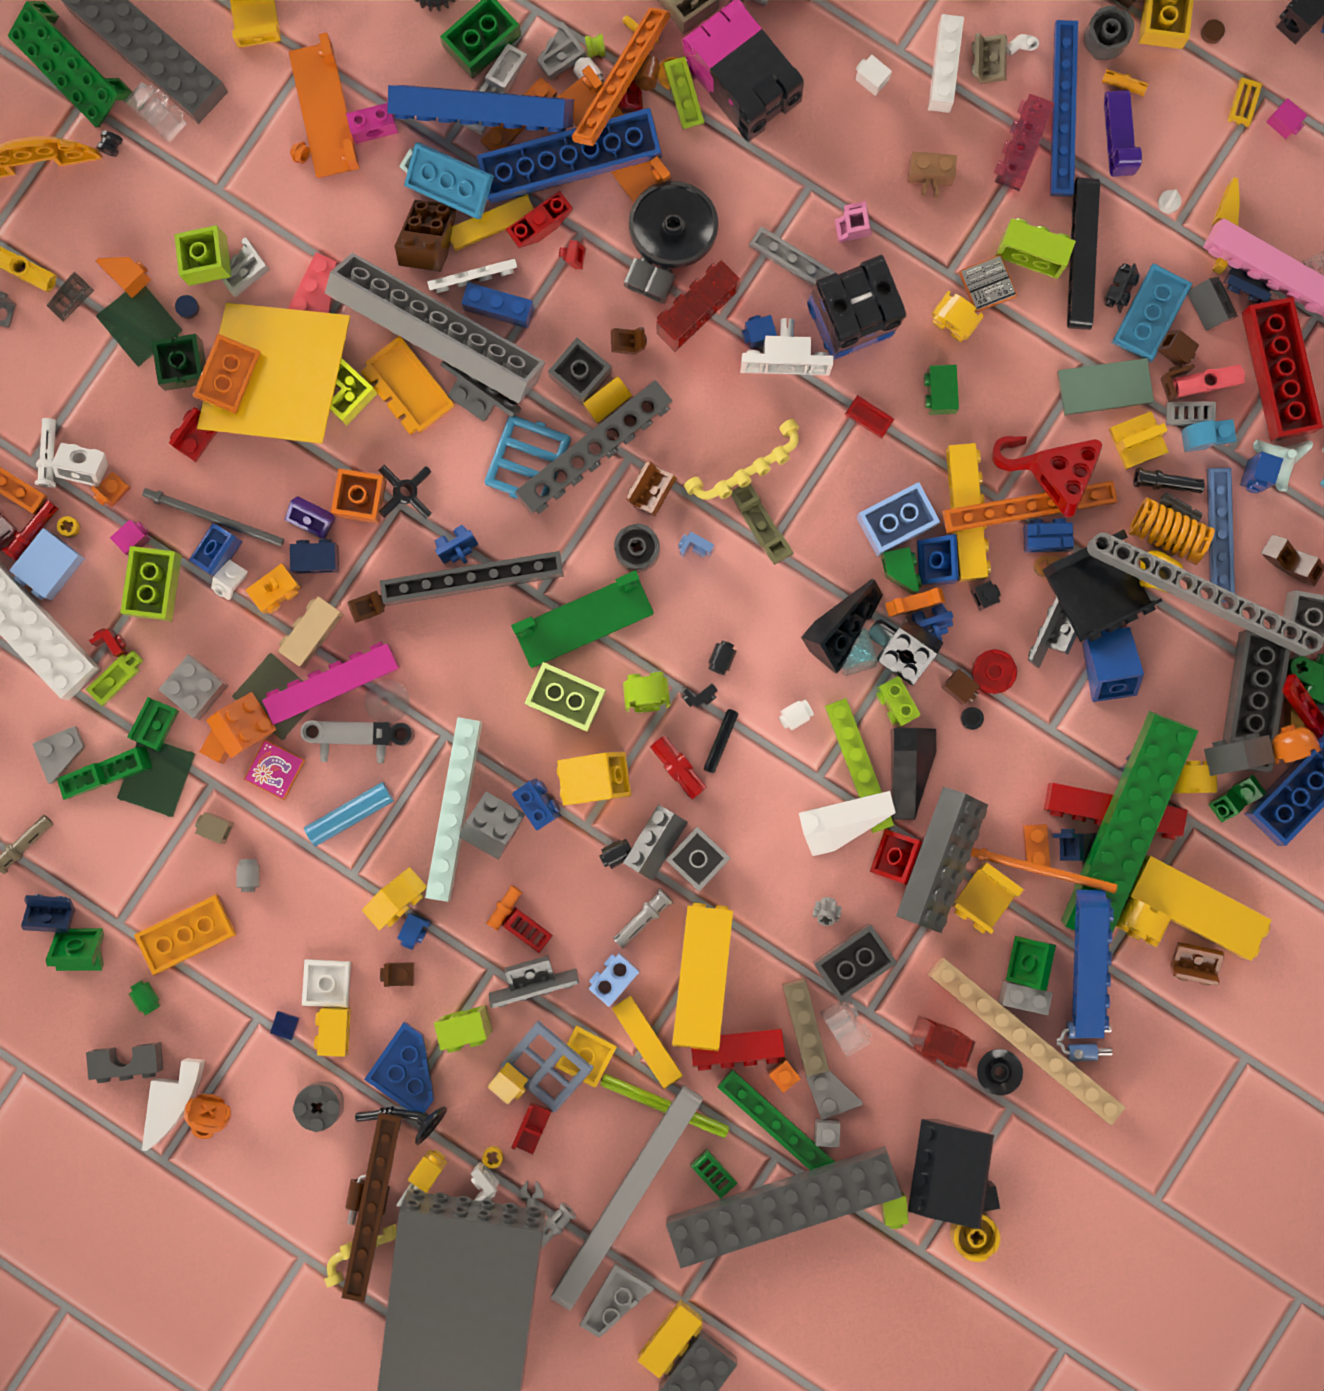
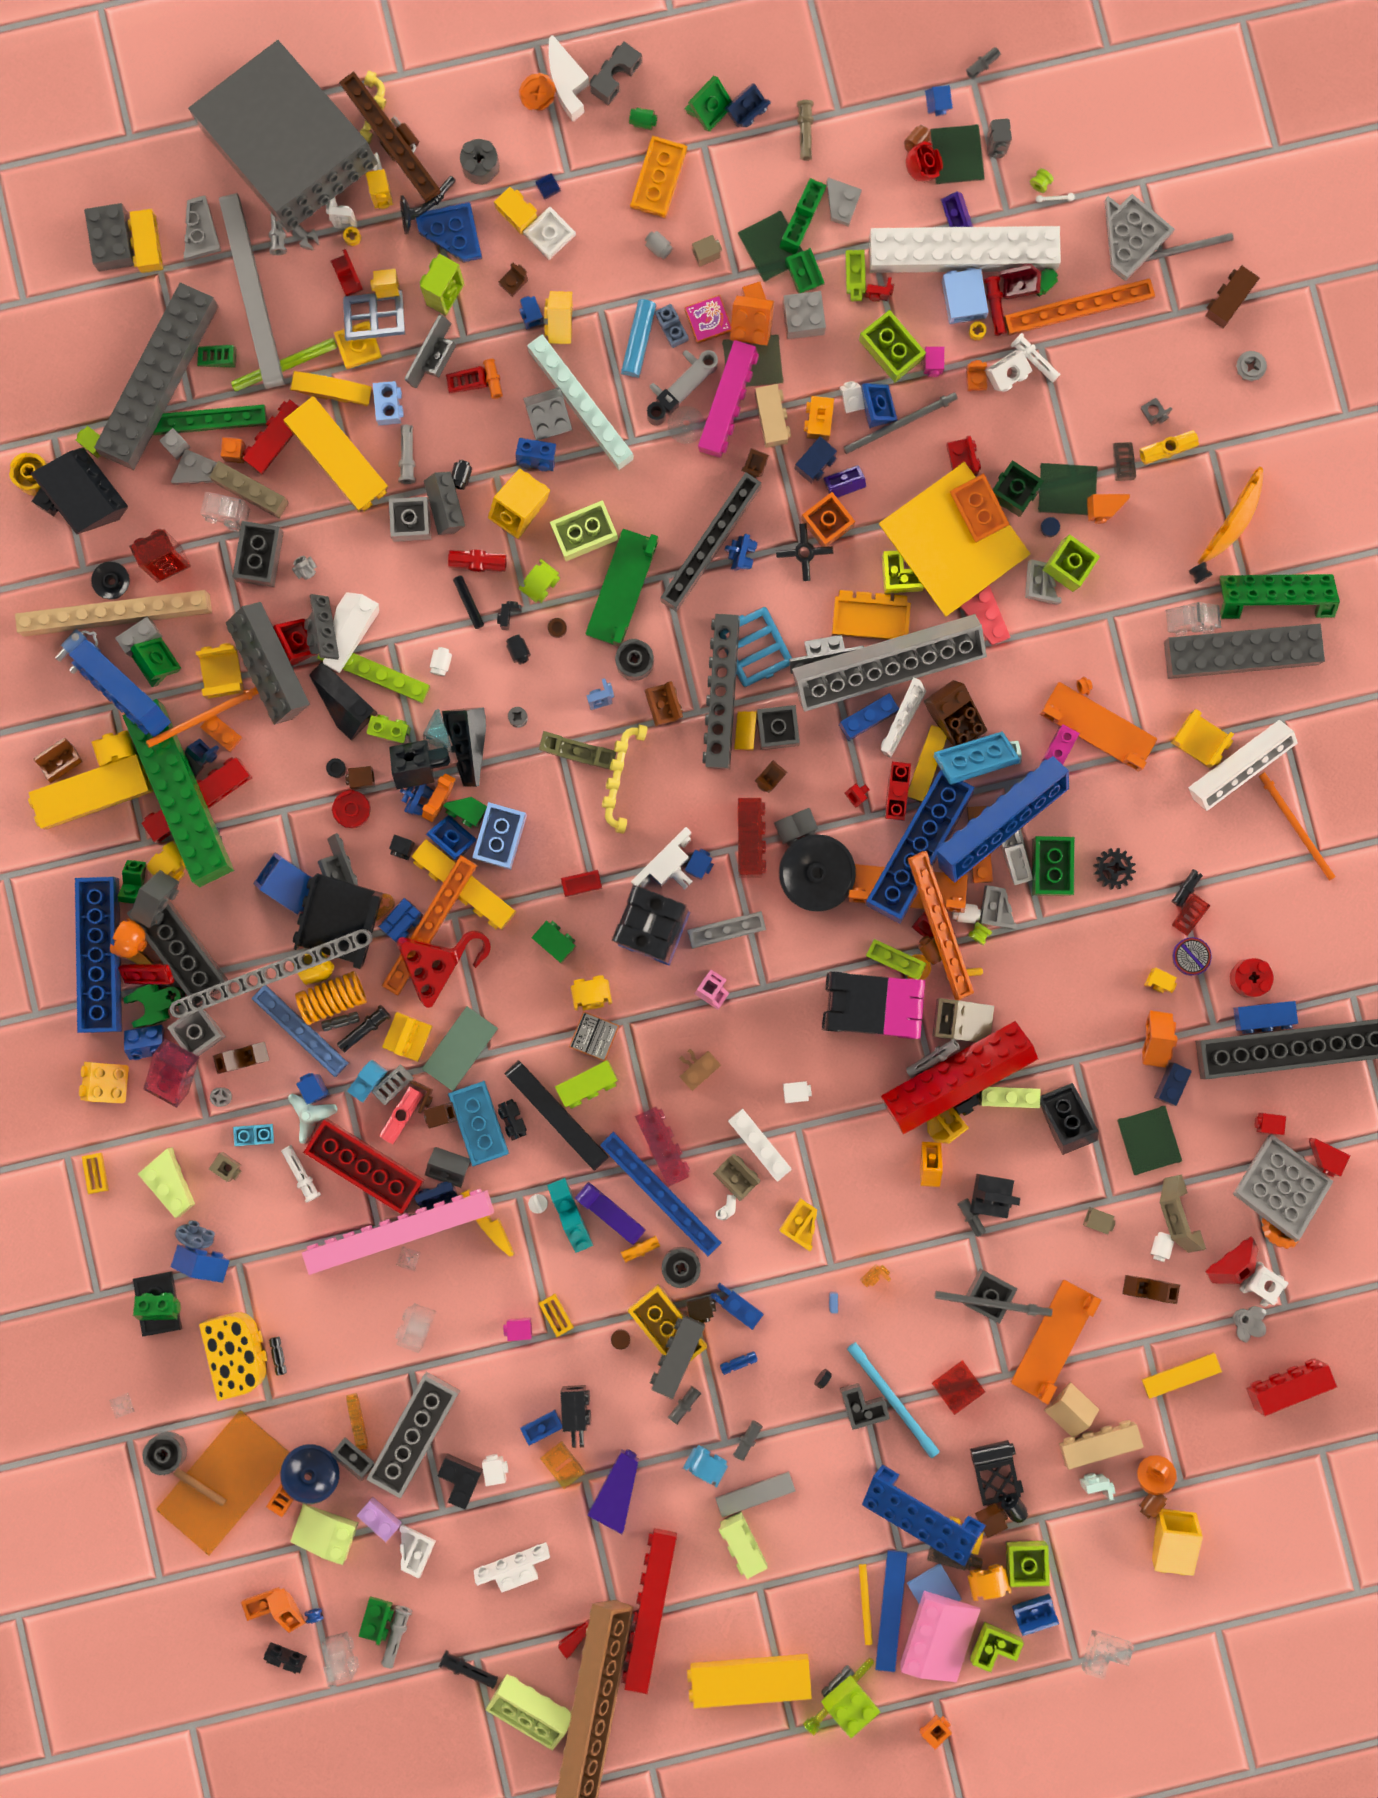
camera: 130 degrees right, 0 degrees up
none -> dark grey bracket [304,594,339,660]
none -> flat silver wheel [508,707,528,728]
none -> teal arch [547,1178,593,1253]
none -> reddish brown tile [548,618,567,638]
none -> sand blue slope [655,304,689,348]

